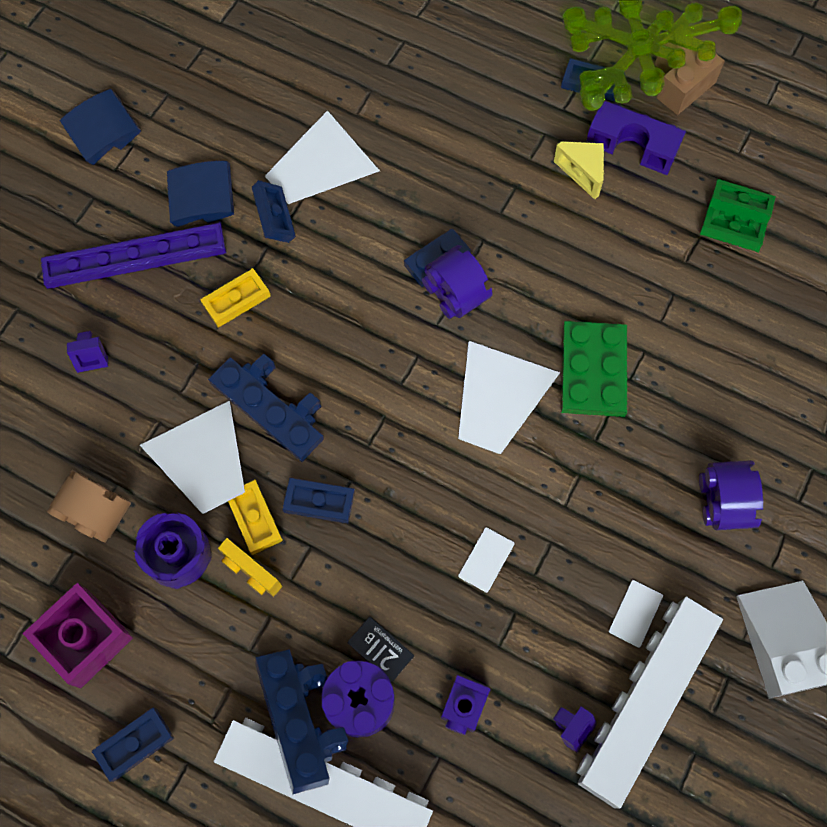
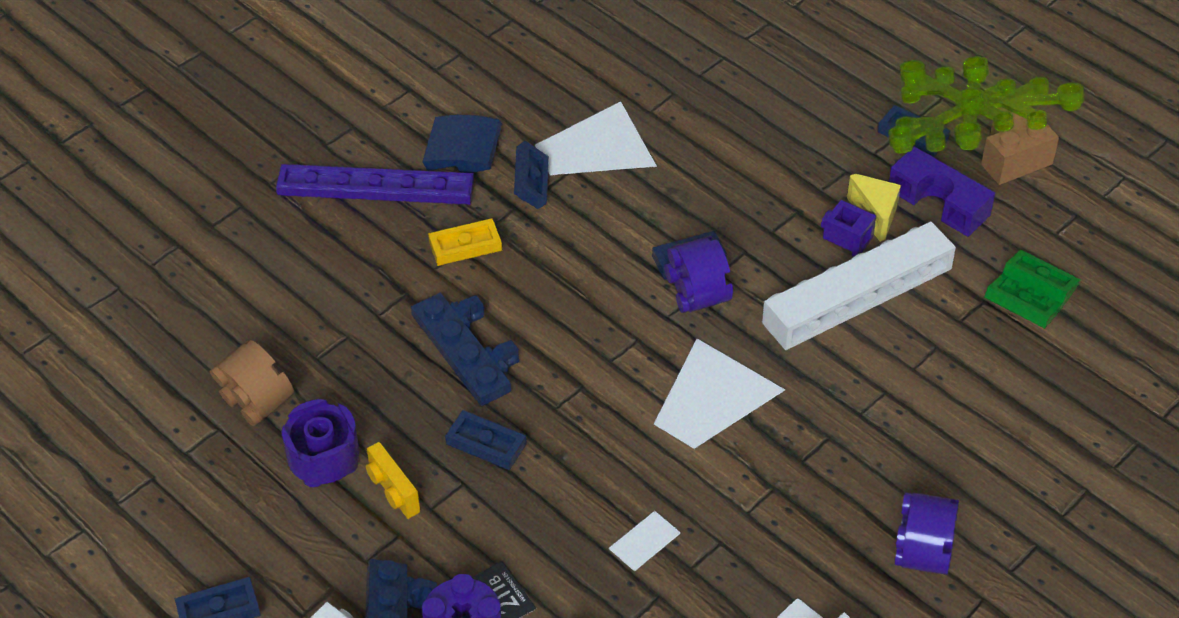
camera: 15 degrees right, 20 degrees down
magenta brick [22,583,133,689] -> none
dark blue slope [60,89,141,165] -> none
dark purple tile [67,331,108,373] -> none
white sticker [140,401,245,514] -> none
yellow plate [228,480,283,555] -> none
green plate [561,321,627,417] -> none
none -> white brick [762,222,956,351]
none -> dark purple brick [821,200,876,257]

